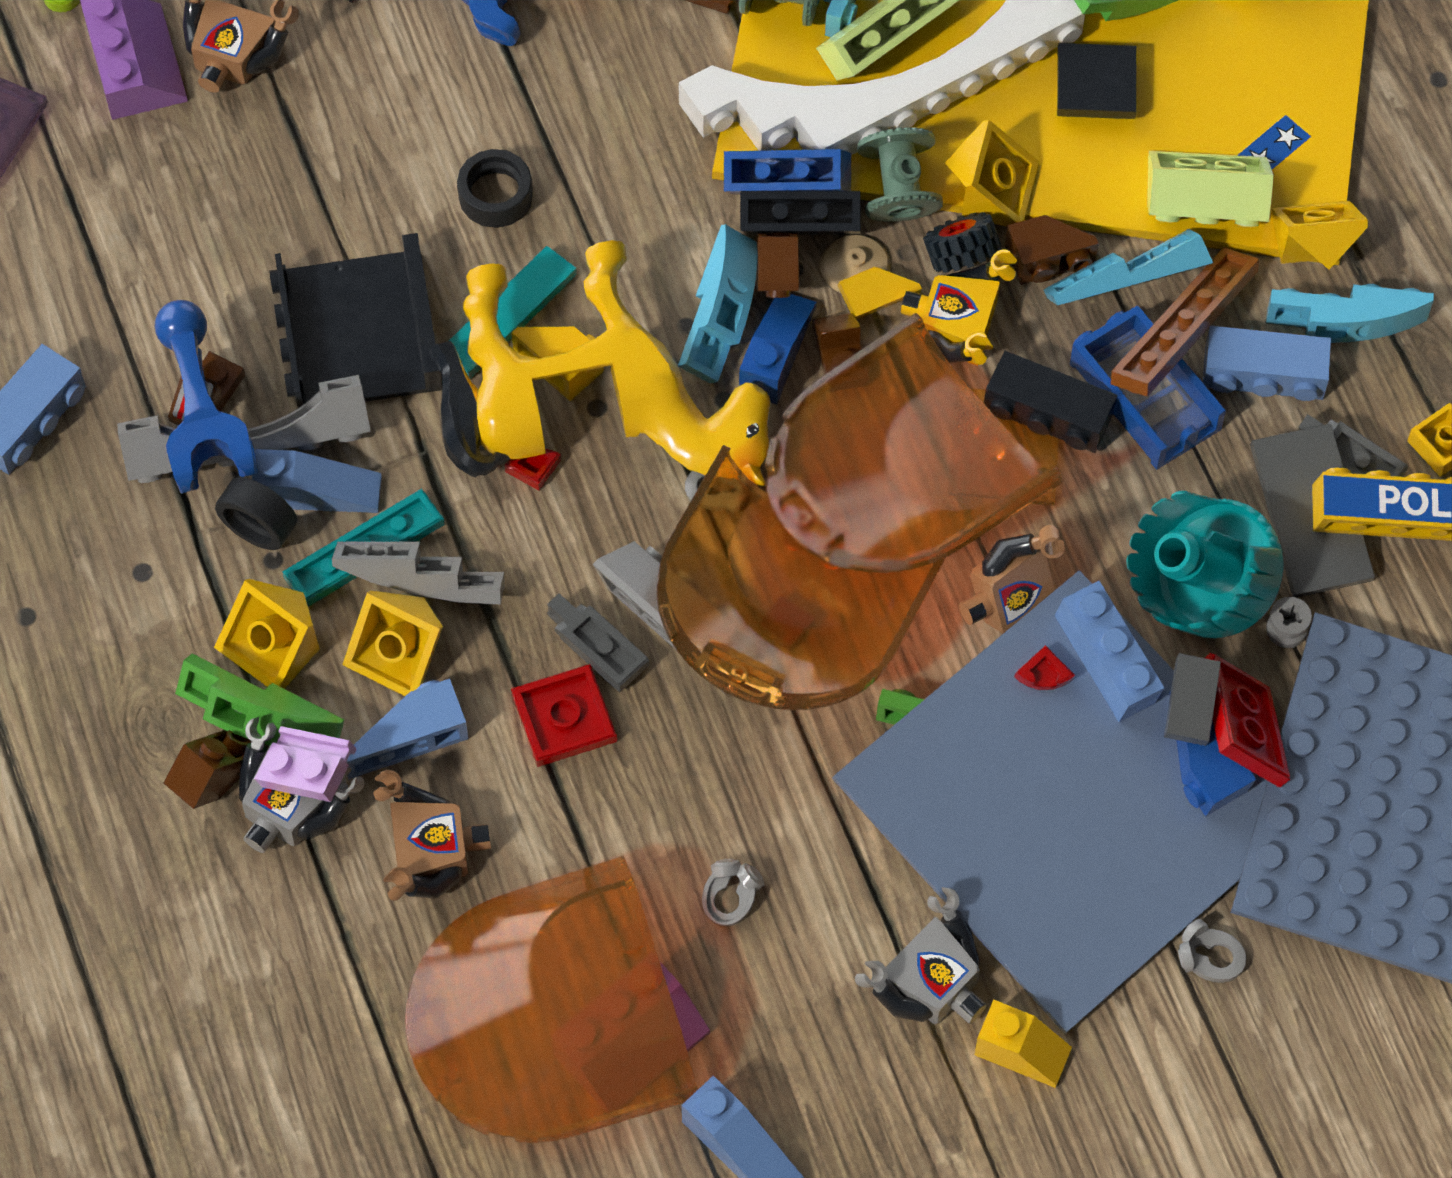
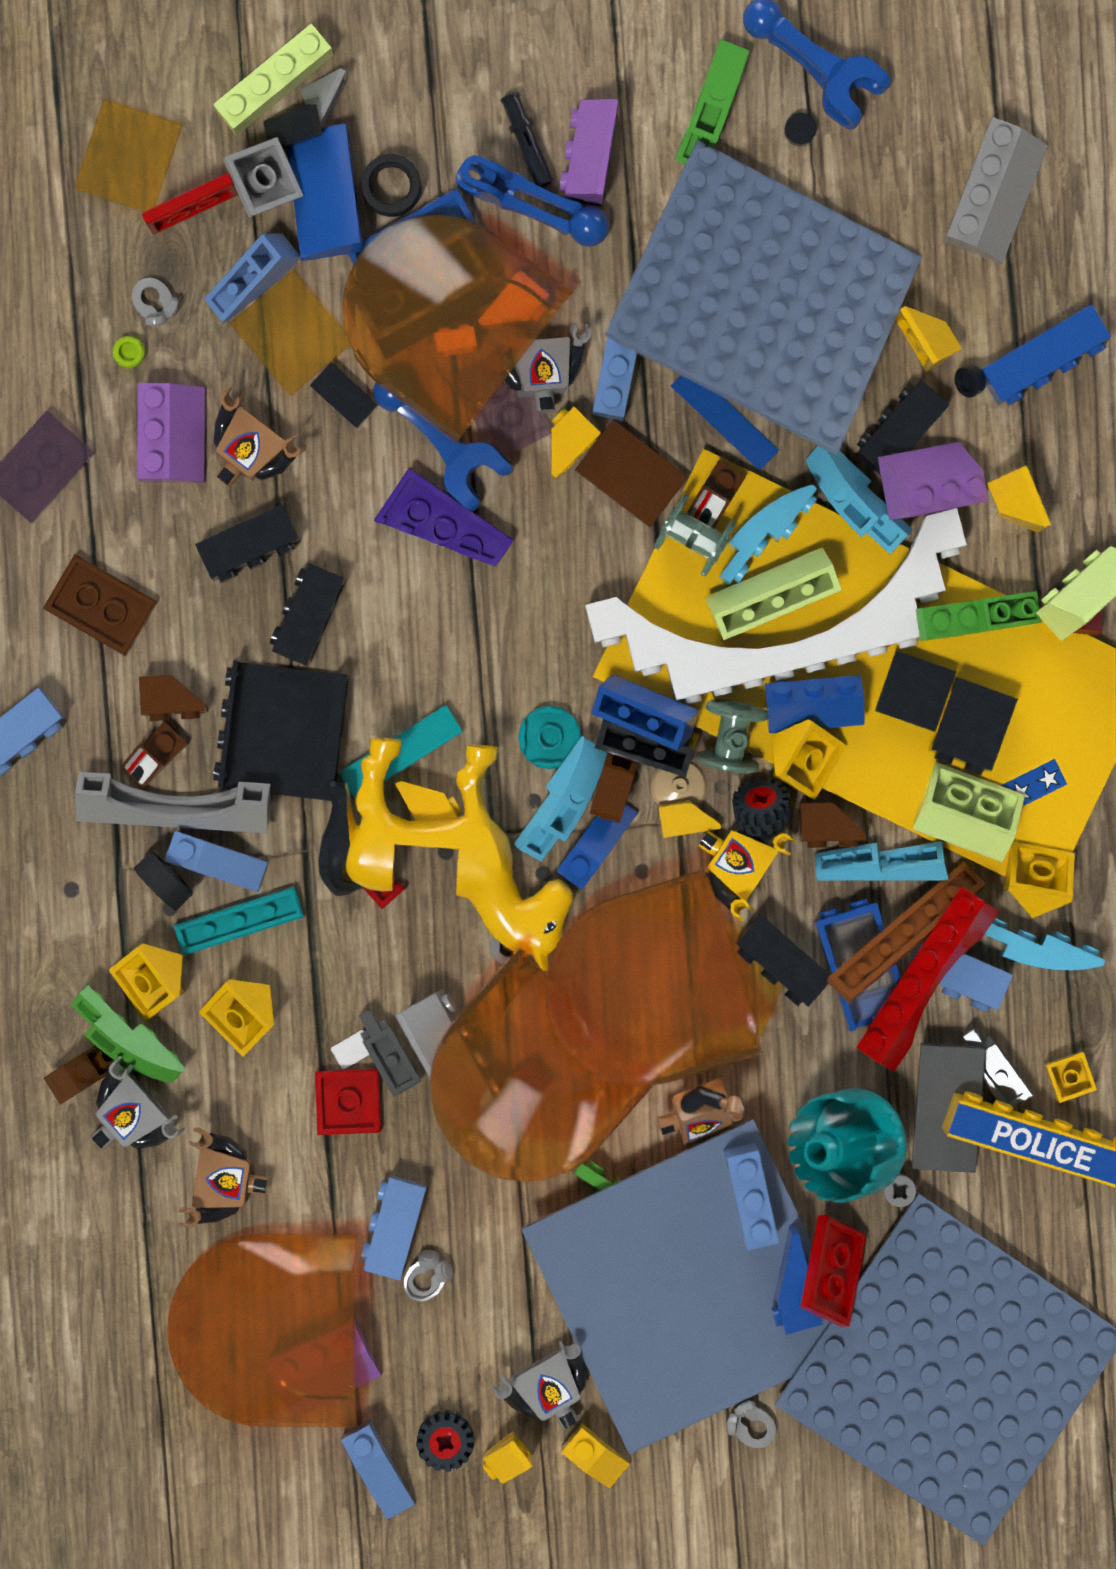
camera: 15 degrees right, 25 degrees up
blue piece [155,300,258,494] -> none
lavender plate [254,726,357,802] -> none
light grey slope [332,542,505,605] -> none
medium blue slope [346,679,468,780] -> none
black tyre [457,149,533,228] -> none
reddish brown slope [812,313,868,392] -> none
red tile [1014,645,1075,690] -> none
dark grey tile [1164,653,1221,746] -> none
none -> reddish brown tile [43,554,158,656]
none -> reddish brown slope [139,675,208,722]
none -> black brick [195,504,300,583]
none -> black brick [269,563,346,667]
none -> white sticker [331,1030,369,1069]
none -> medium blue brick [360,1175,427,1281]
none -> dark purple wing [373,468,514,567]
none -> black wheel [416,1410,474,1472]
none -> yellow slope [482,1430,533,1484]
none -> teal tile [518,706,581,770]
none -> blue brick [765,675,864,733]
none -> red arch [856,886,1000,1072]
none -> black panel [929,677,1018,775]

